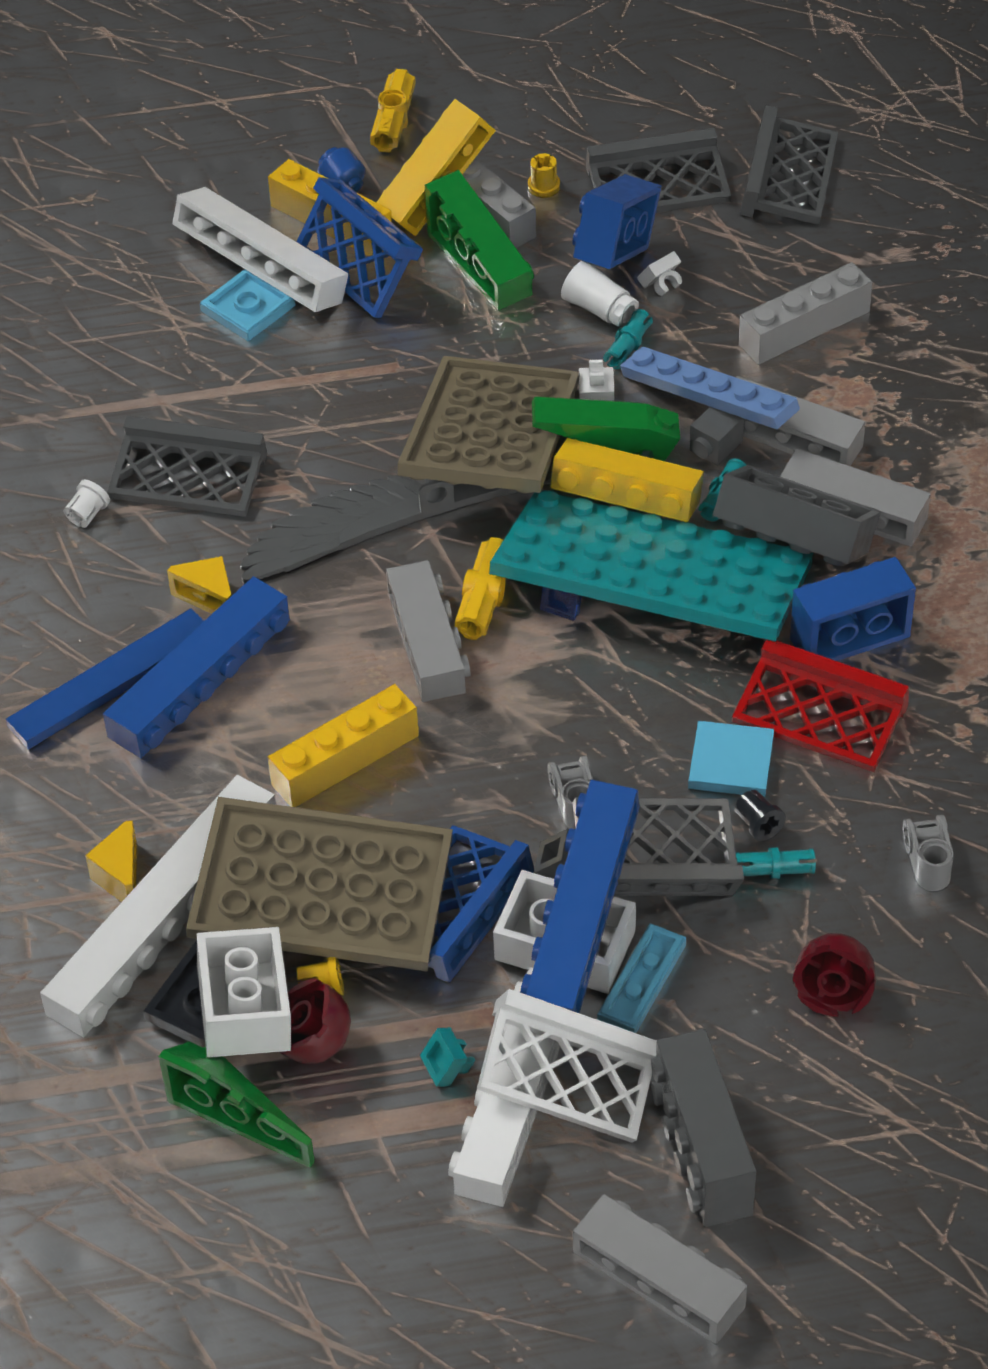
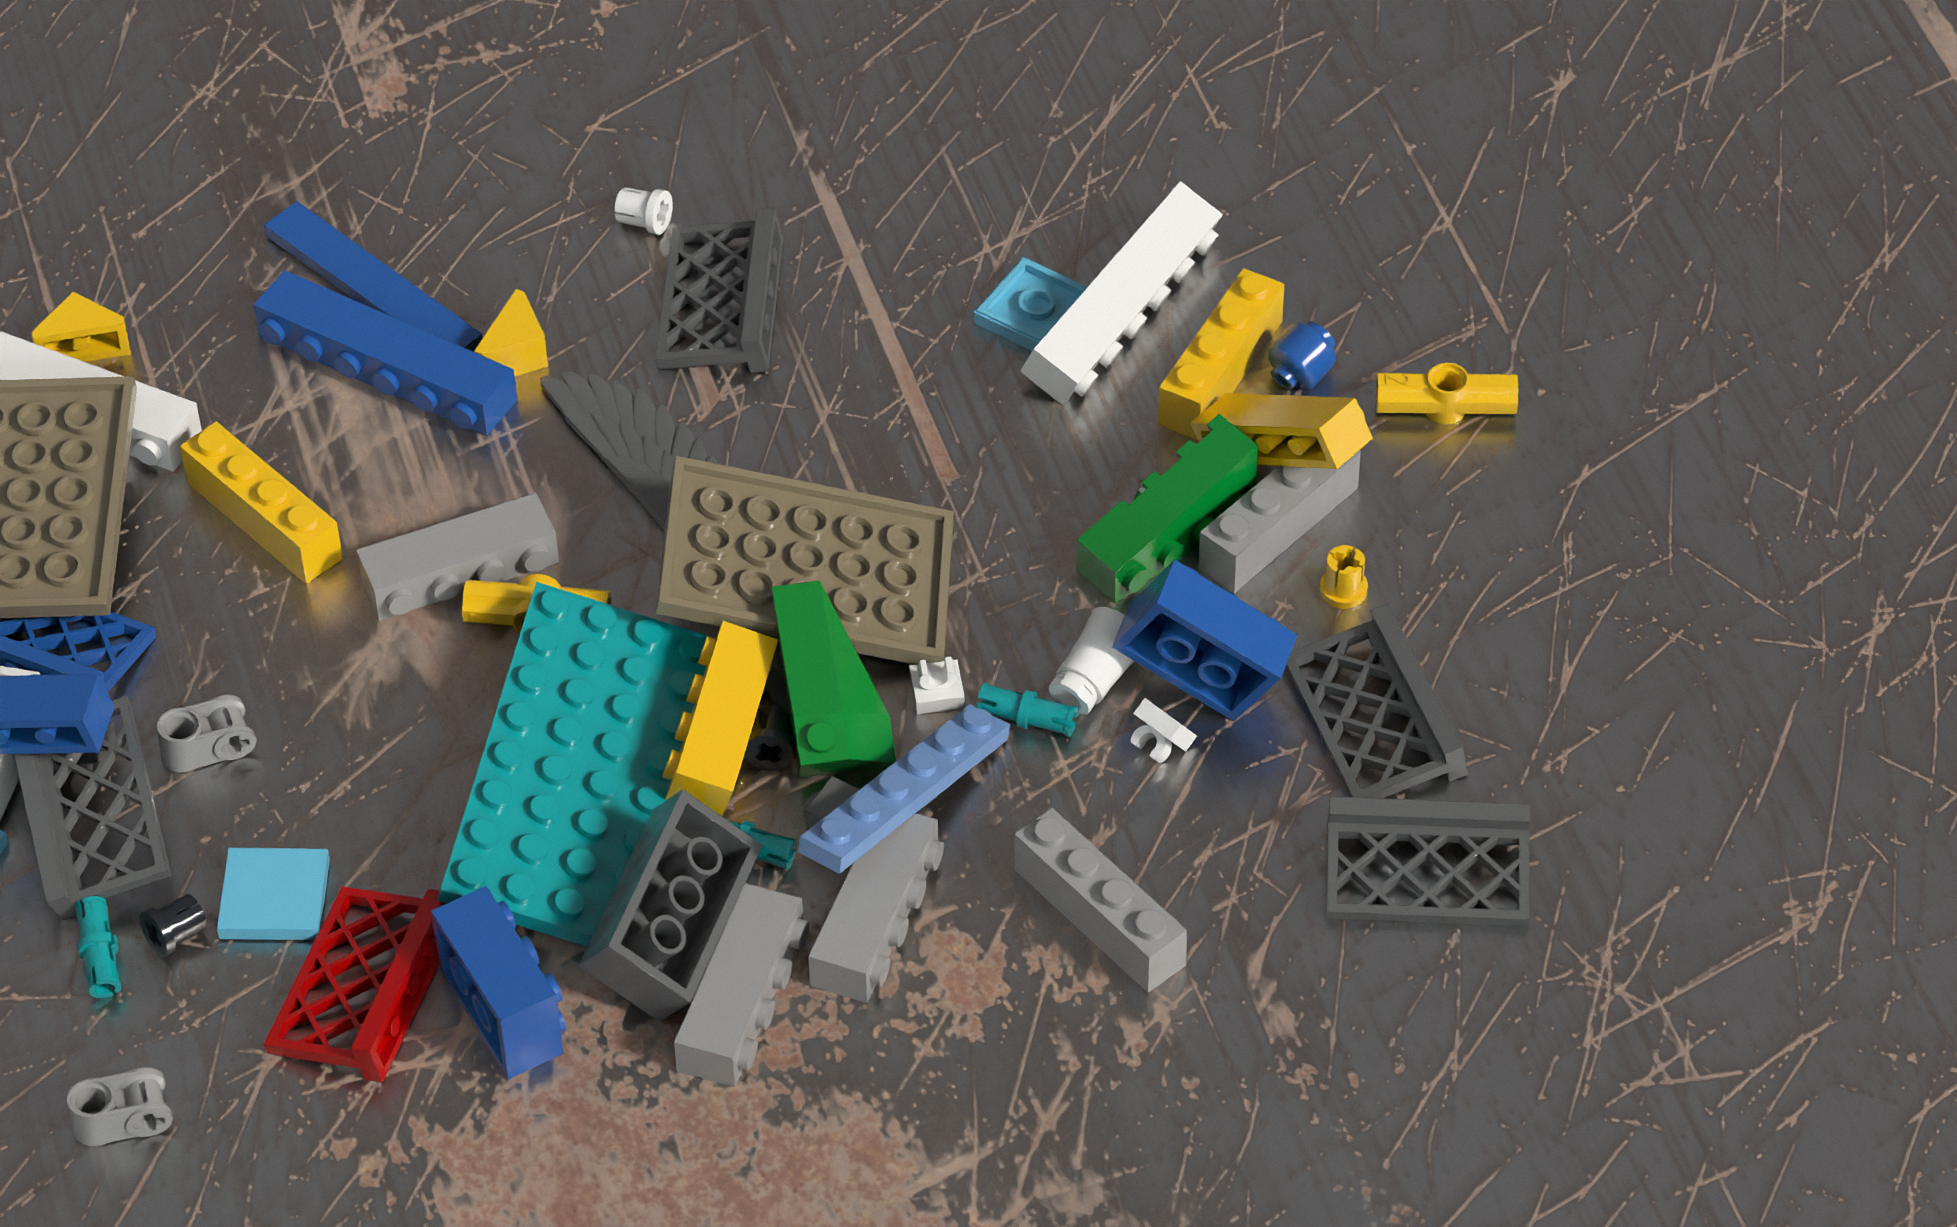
camera: 80 degrees right, 0 degrees up
blue fence [297,177,423,318] -> none

